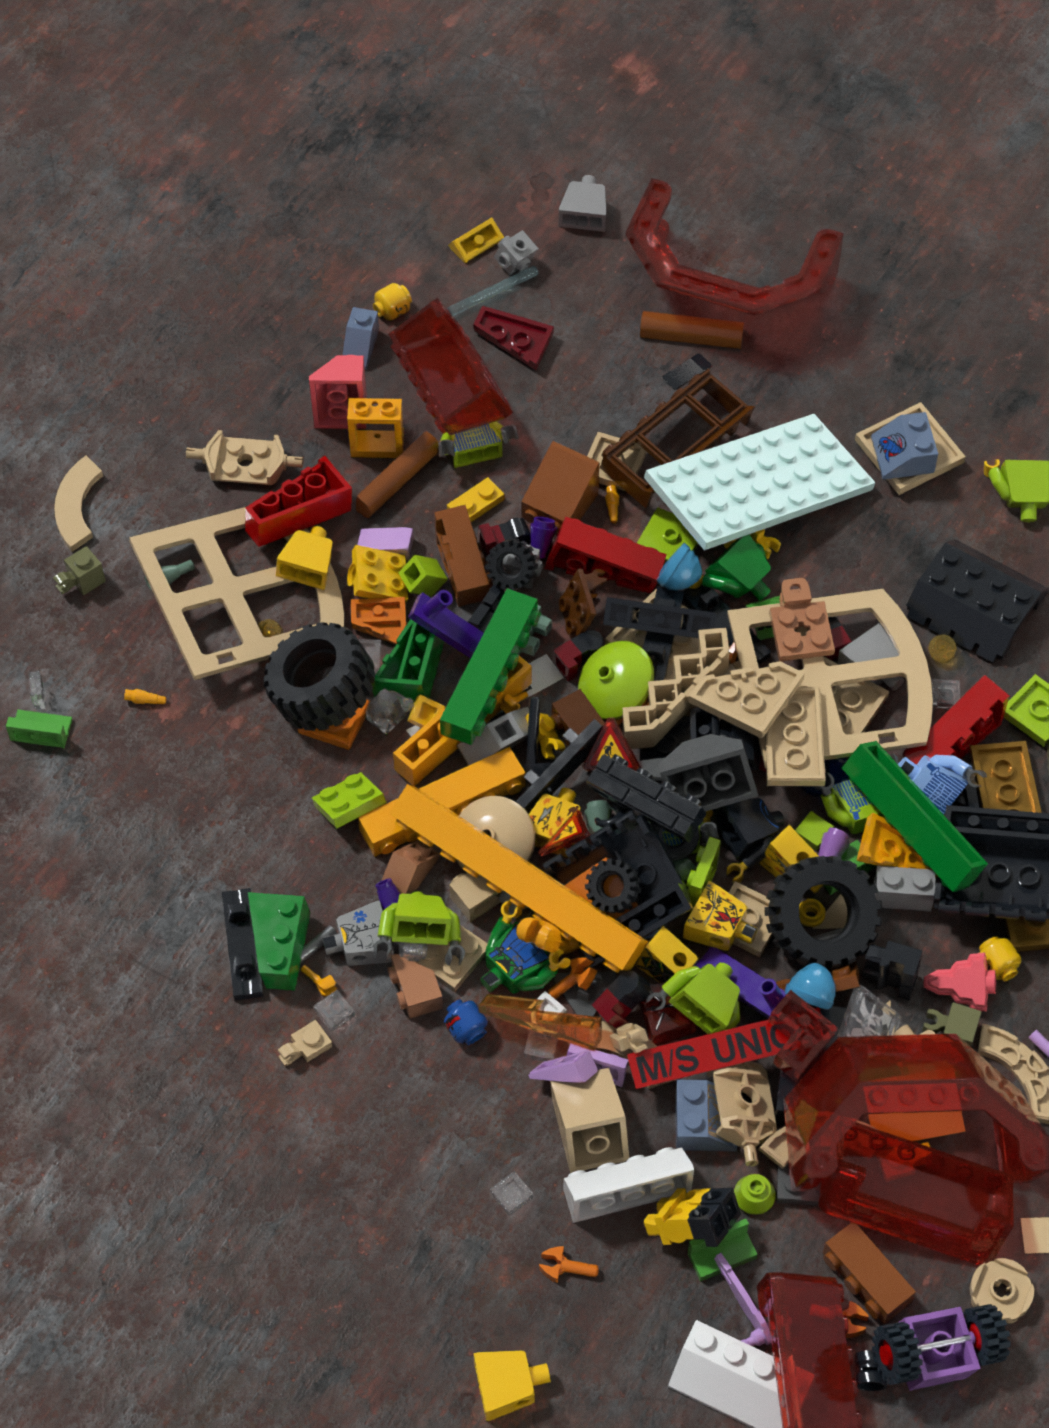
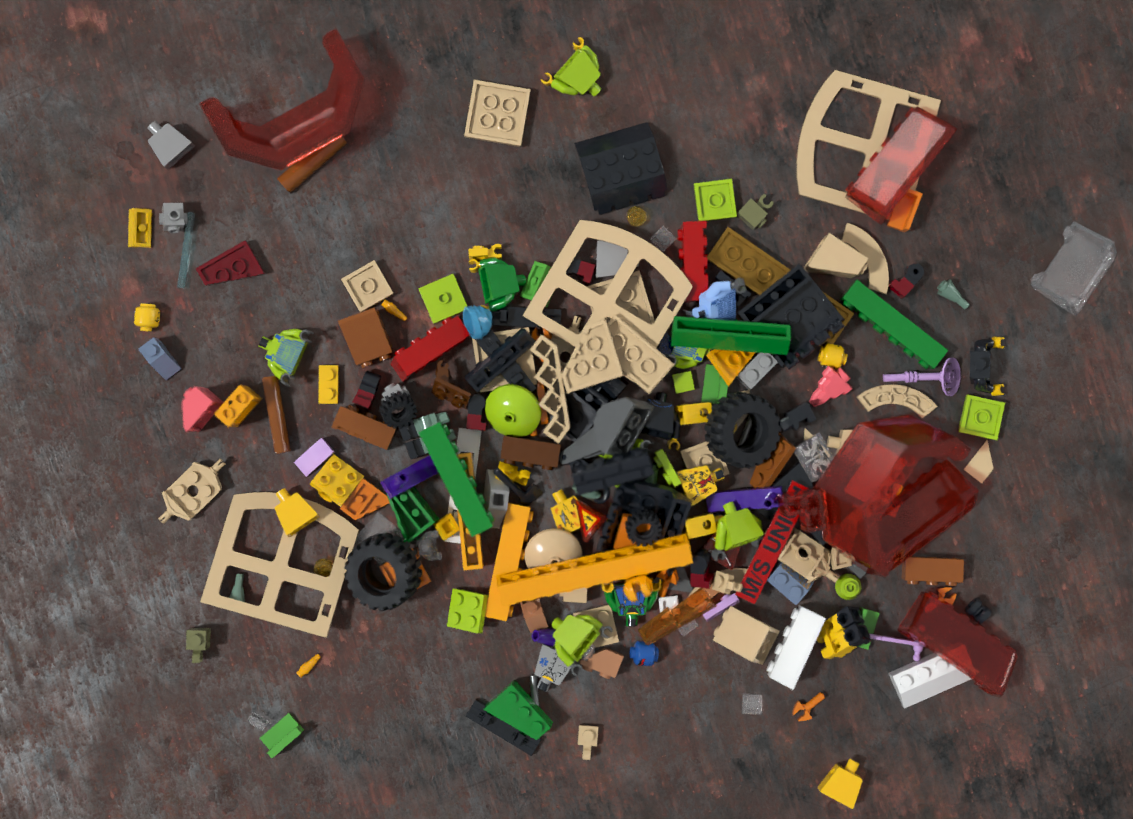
camera: 55 degrees left, 30 degrees up
tan tile [54,456,103,552] -> none
red wedge [245,456,352,547] -> none
light orange hand [301,965,337,996] -> none
clear tile [313,990,355,1031] -> none
clear red windscreen [388,297,514,435] -> none
lime brick [398,555,448,597] -> none
light orange hand [500,692,528,714] -> none
black hinge [516,719,606,814] -> none
lavender slope [528,1050,598,1083] -> none
dark purple cone [530,517,557,558] -> none
piece [583,717,641,771] -> none
reddish brown window [600,369,755,508] -> none
light aqua plate [644,414,875,550] -> none
black sticker [662,353,712,389] -> none
nougat plate [769,578,835,661] -> none
dark azure hat [784,963,836,1010] -> none
medium lavender cone [818,828,850,857] -> none
sand blue slope [871,412,938,480] -> none
brick [872,1304,1011,1391] -> none
olive brick [922,1002,982,1054] -> none
tan plate [970,1258,1034,1323] -> none

